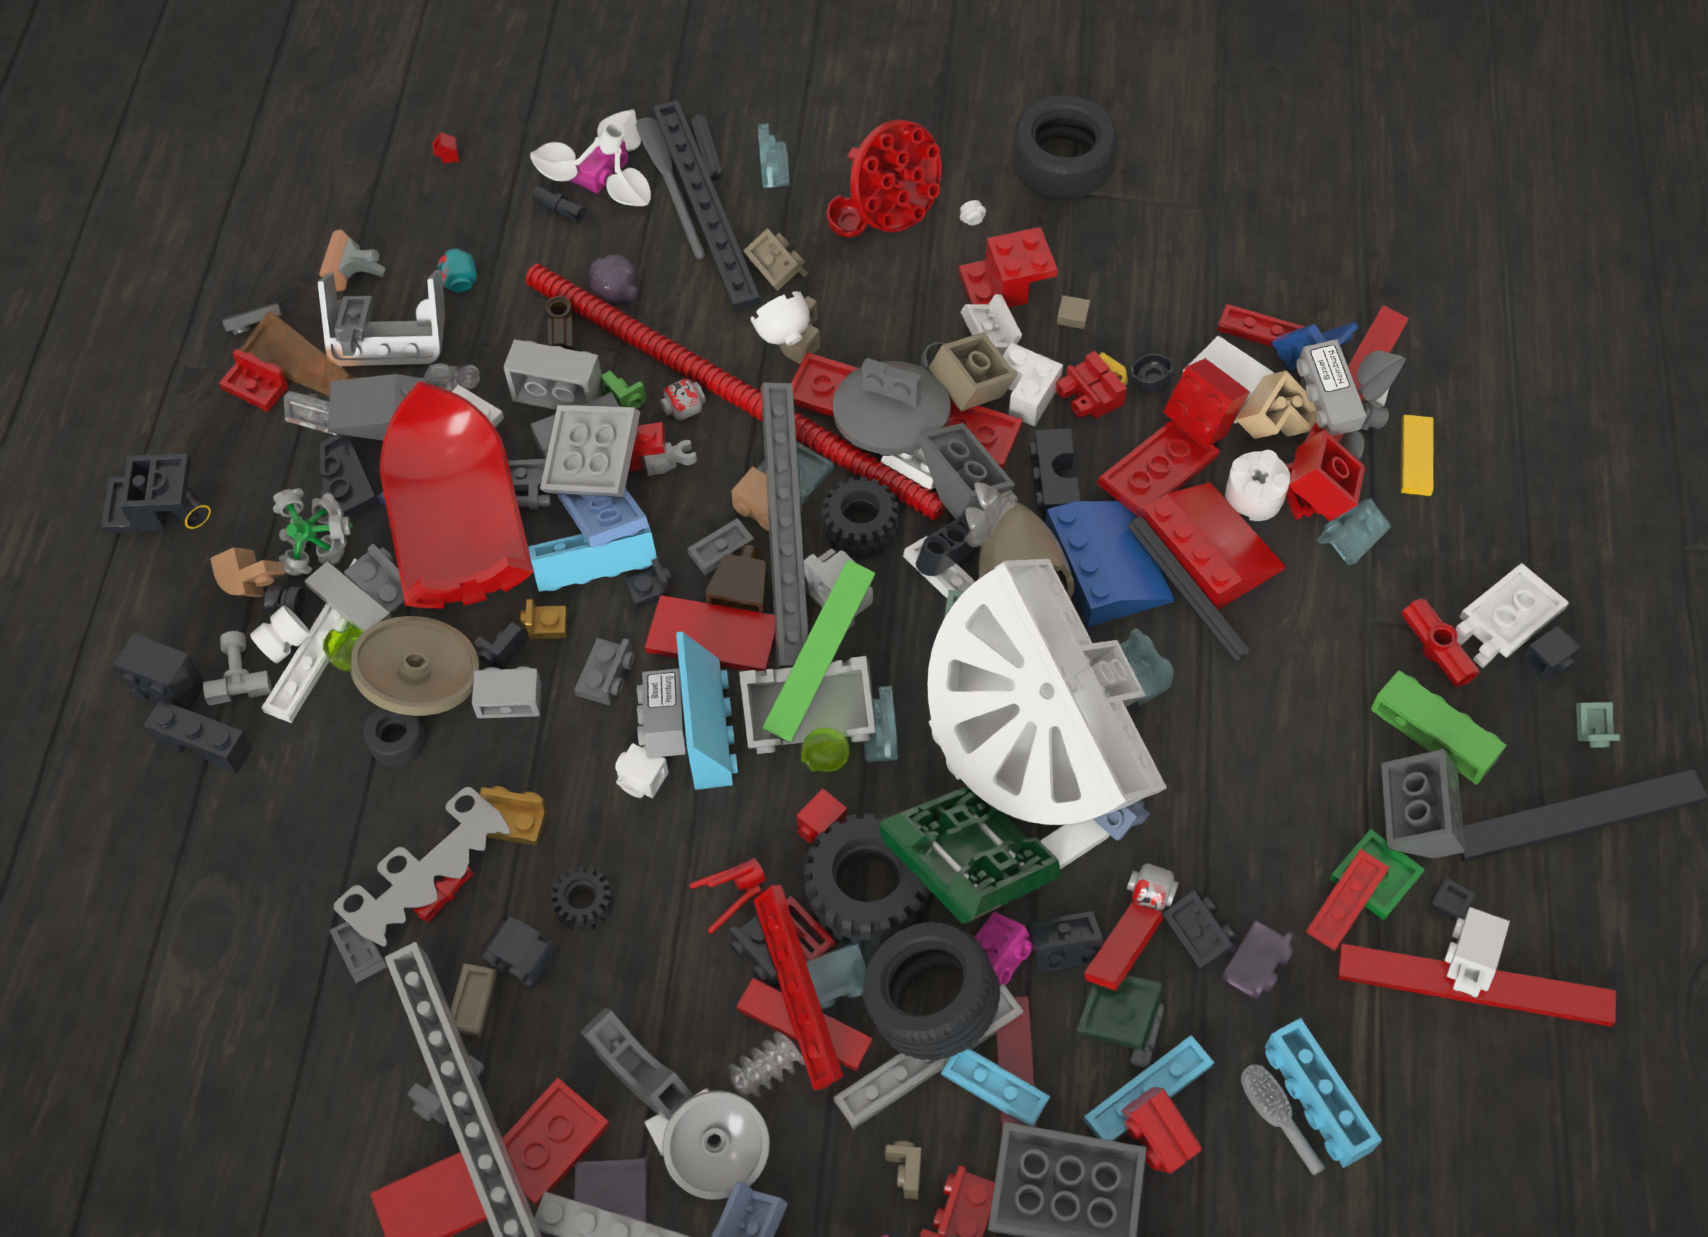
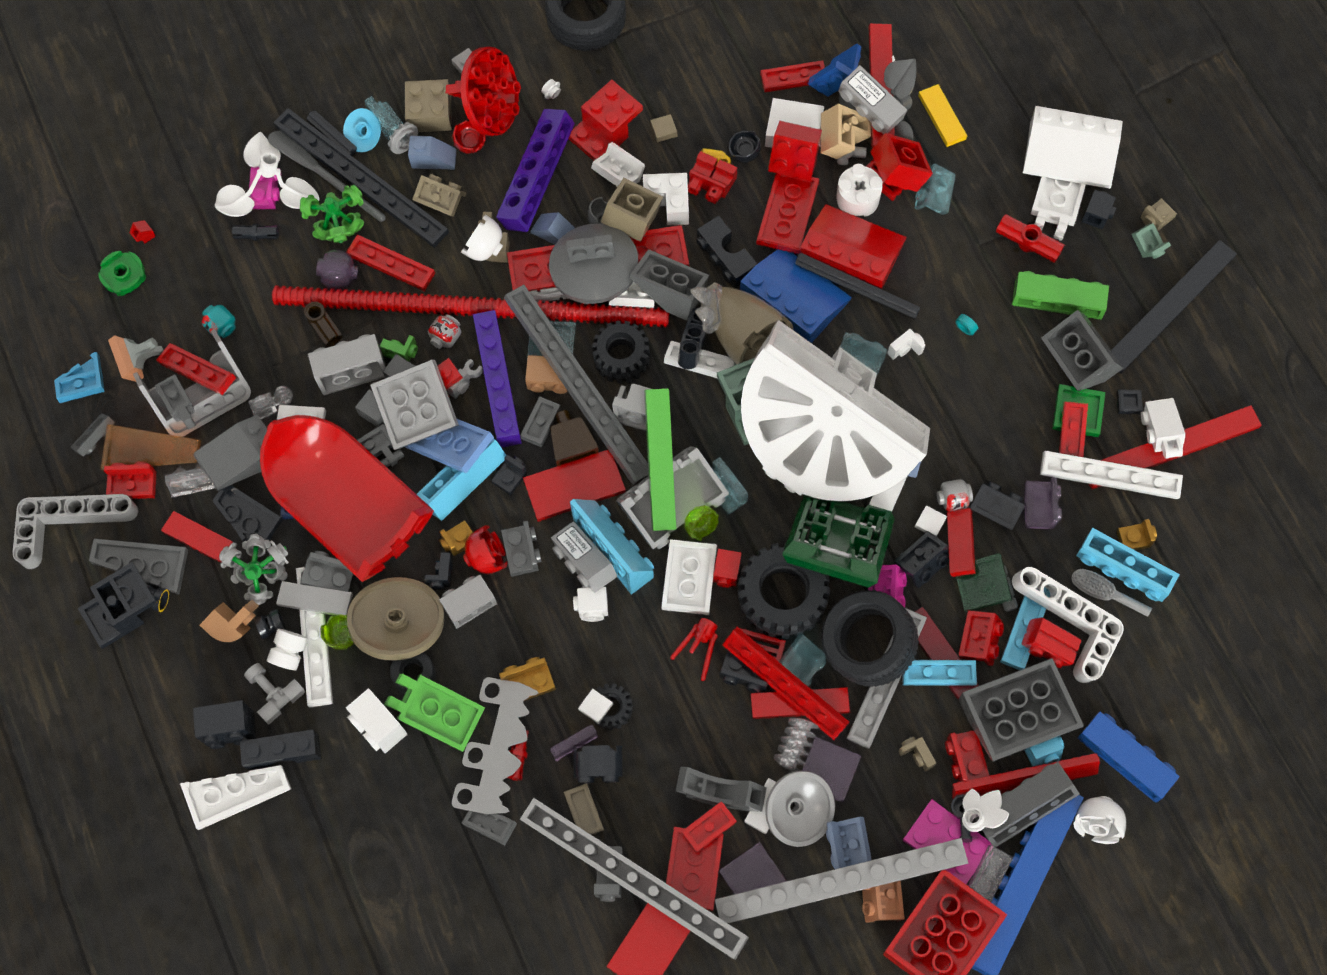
camera: 30 degrees left, 10 degrees up
none -> light grey beam [13,494,138,569]
none -> dark azure wing [54,352,105,403]
none -> dark grey wing [89,539,188,595]
none -> green plate [99,251,146,296]
none -> red tile [156,343,236,395]
none -> red tile [161,511,233,563]
none -> white wing [180,765,291,830]
none -> bright green plant [300,185,364,244]
none -> medium azure dish [343,108,381,152]
none -> red plate [346,235,435,292]
none -> white brick [346,688,407,753]
none -> bright green tile [384,674,485,752]
none -> light grey gear [388,122,418,154]
none -> dark tan brick [405,79,452,132]
none -> sand blue slope [408,136,457,170]
none -> red cylinder [463,526,508,574]
none -> dark purple brick [473,310,522,448]
none -> dark purple brick [496,109,575,232]
none -> light grey axle [529,287,569,302]
none -> sand blue slope [531,212,575,245]
none -> clear purple tile [550,725,598,761]
none -> white tile [578,689,613,724]
none -> white plate [662,539,717,615]
none -> red plate [682,801,737,853]
none -> clear purple tile [802,737,861,803]
none -> light grey arm [837,146,866,165]
none -> white bracket [887,329,925,360]
none -> white tile [915,506,947,536]
none -> teal tile [955,314,978,335]
none -> red bracket [958,610,1004,666]
none -> white beam [1012,567,1124,683]
none -> white slope [1023,106,1123,189]
none -> white tile [1040,451,1183,499]
none -> pearl gold bracket [1116,519,1157,550]
none -> dark tan bracket [1140,198,1177,231]

